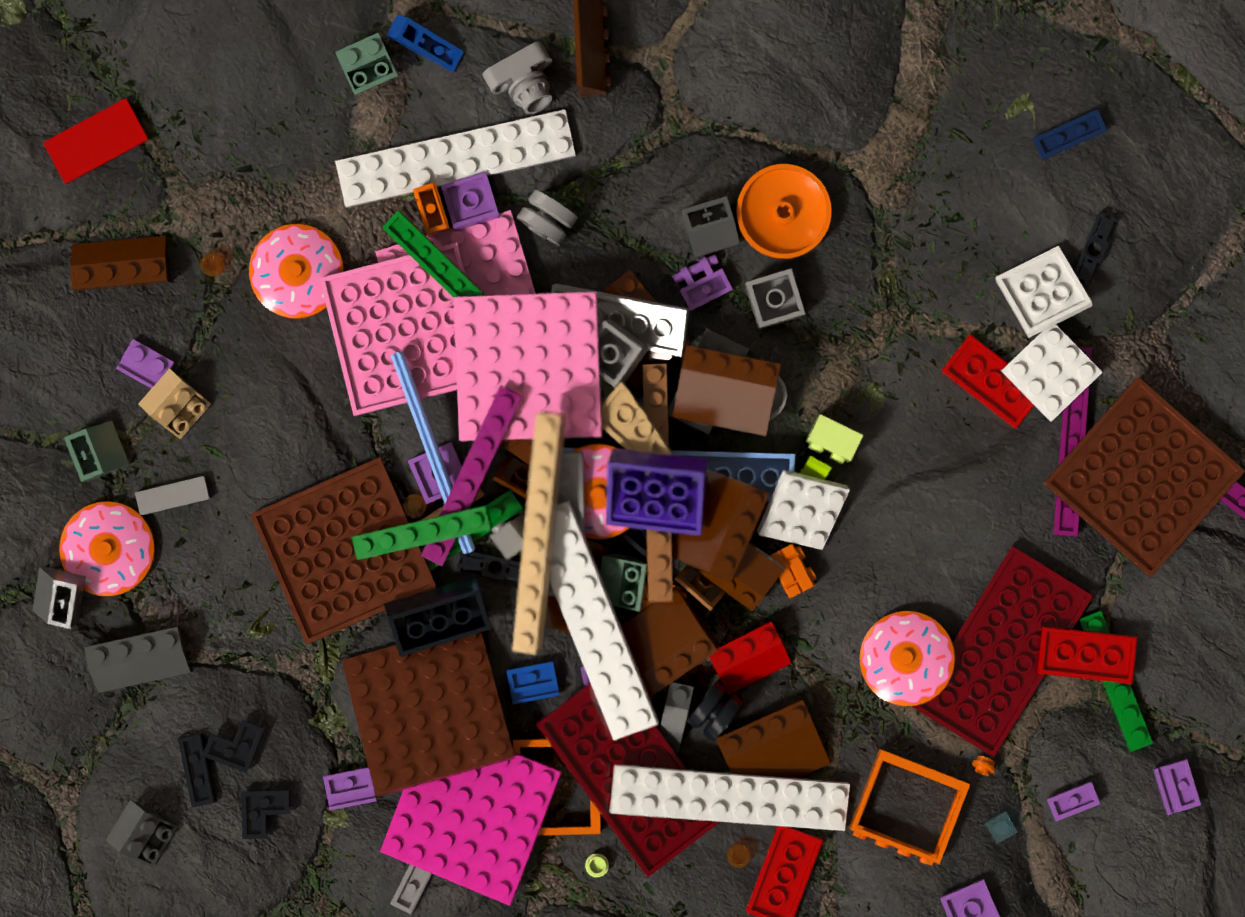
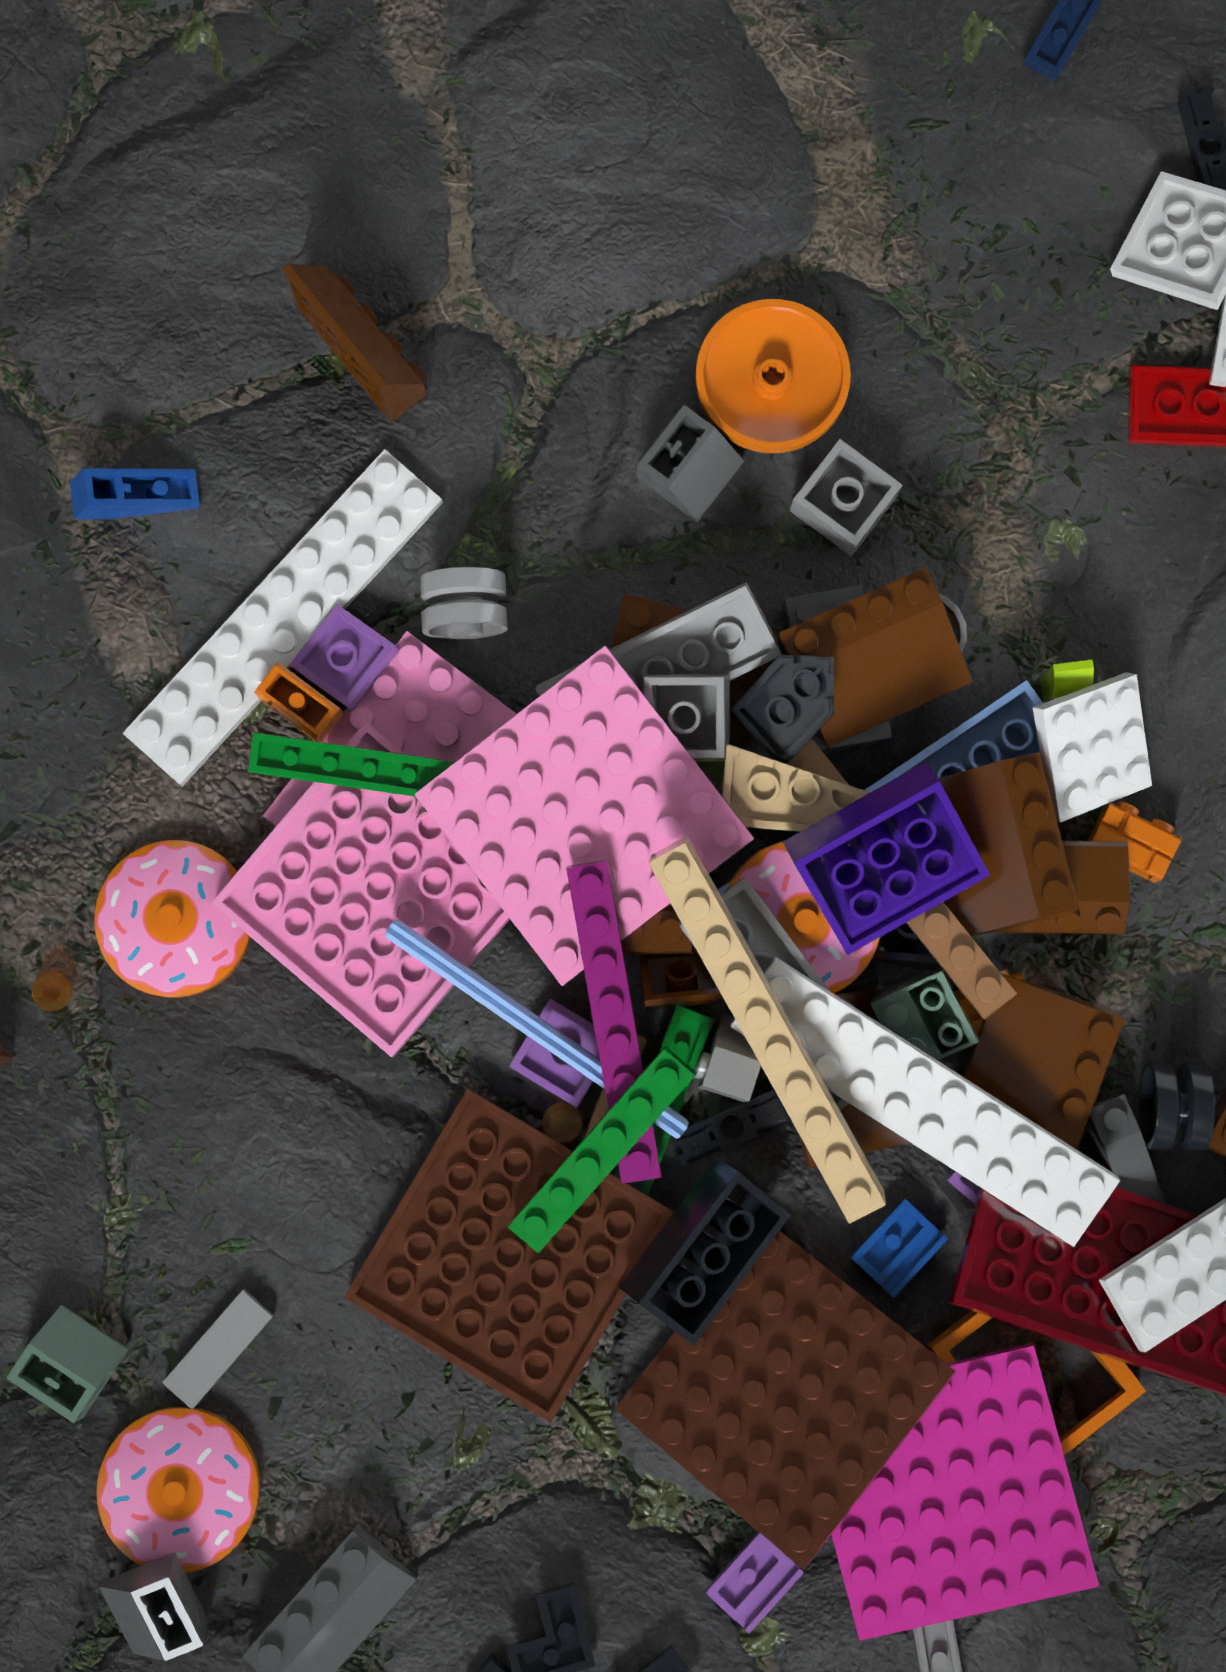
camera: 35 degrees left, 5 degrees down
medium lavender plate [116,339,175,389] -> none
tan slope [139,368,211,439] -> none
sand green slope [335,33,398,95] -> none
light grey beam [483,42,552,114] -> none
yellowish green plate [585,853,609,877] -> none
medium lavender plate [672,255,733,311] -> none
medium nougat slope [674,565,726,611] -> none
red slope [709,621,792,695] -> none
yellowish green brick [805,415,863,464] -> none
none -> black tile [730,655,835,764]

